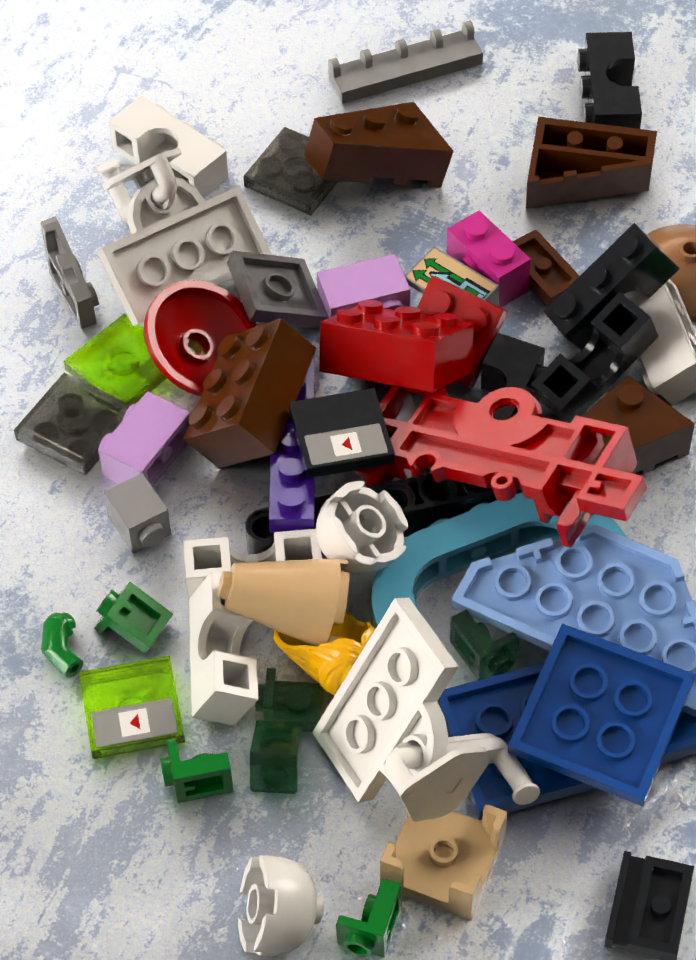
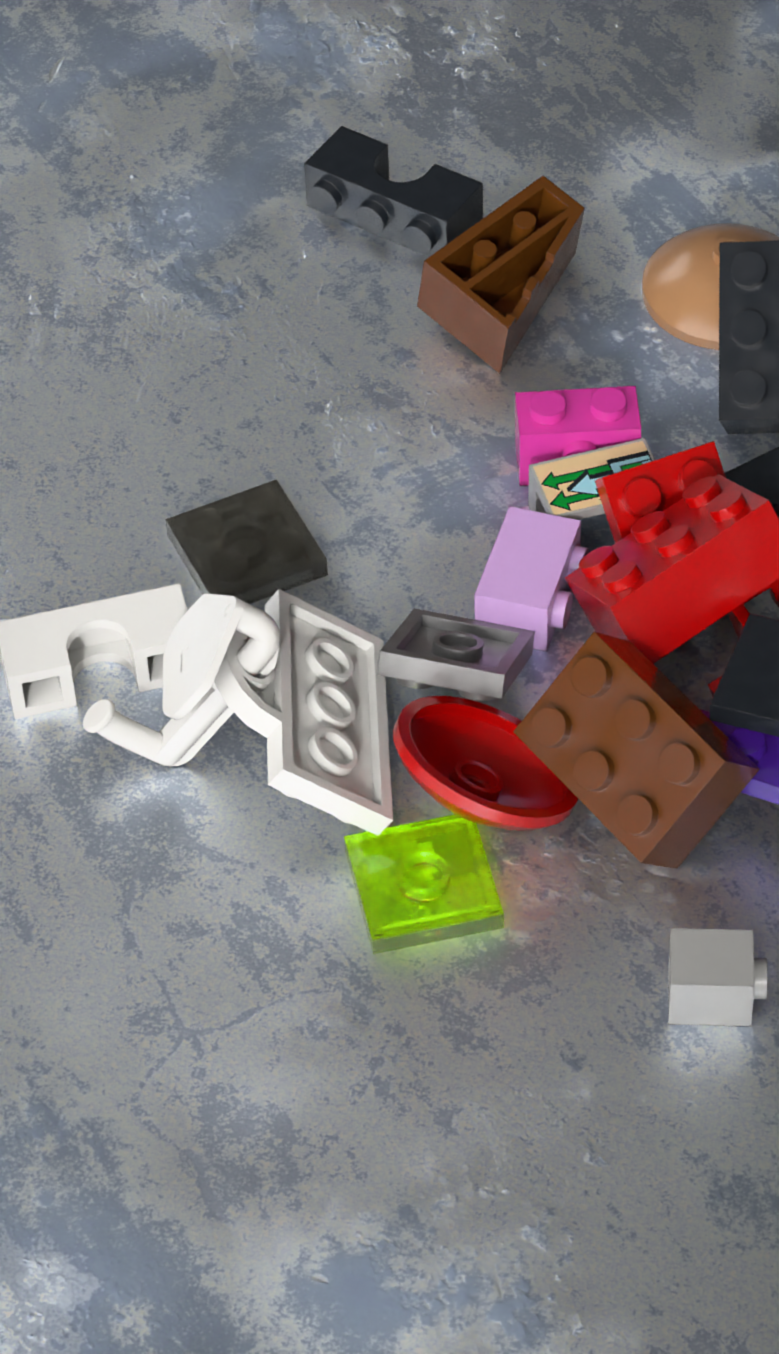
camera: 55 degrees left, 5 degrees down
clear smoke plate [14,372,131,476] -> none
light grey wing [40,216,99,329] -> none
lavender brick [98,391,190,487] -> none
reddish brown wedge [304,102,454,188] -> none
light grey hinge [328,20,483,104] -> none
reddish brown plate [512,230,579,306] -> none

